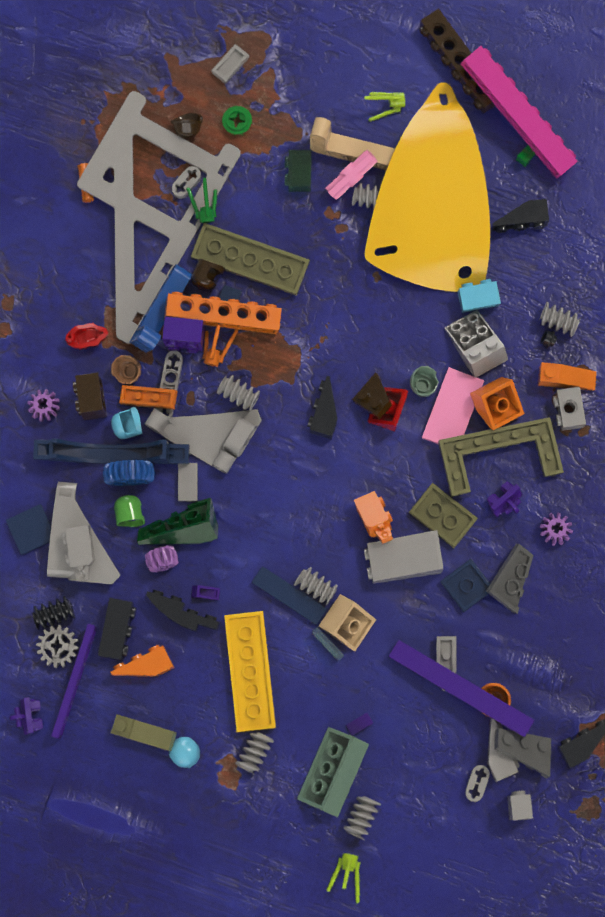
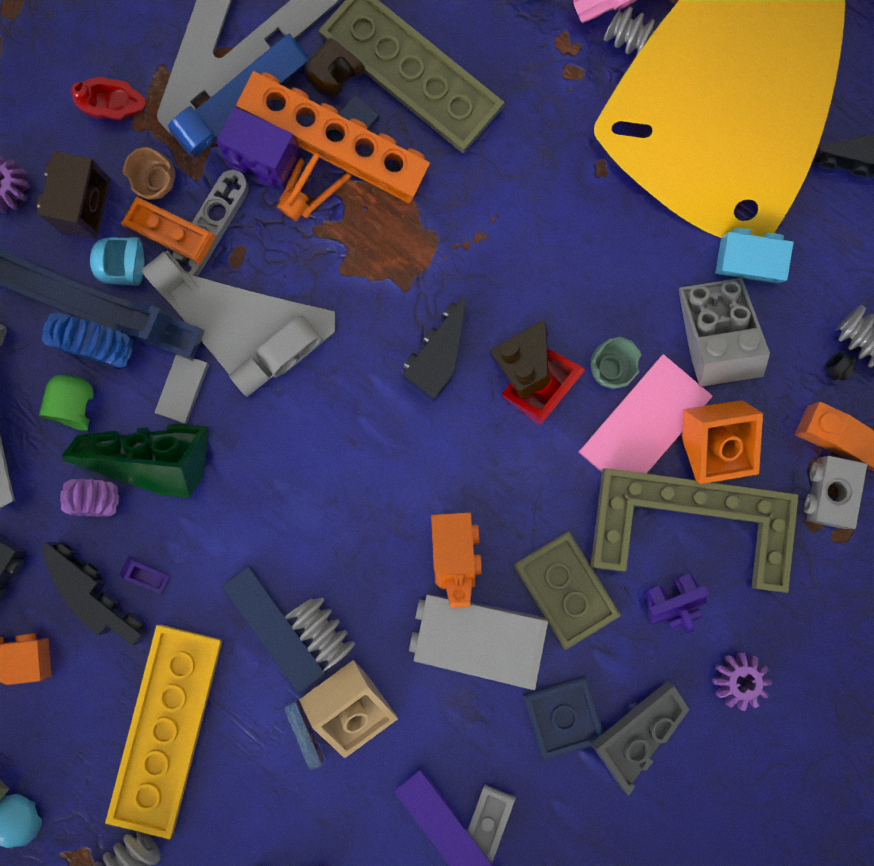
camera: 20 degrees right, 5 degrees up
light grey piece [217,375,260,412] -> none

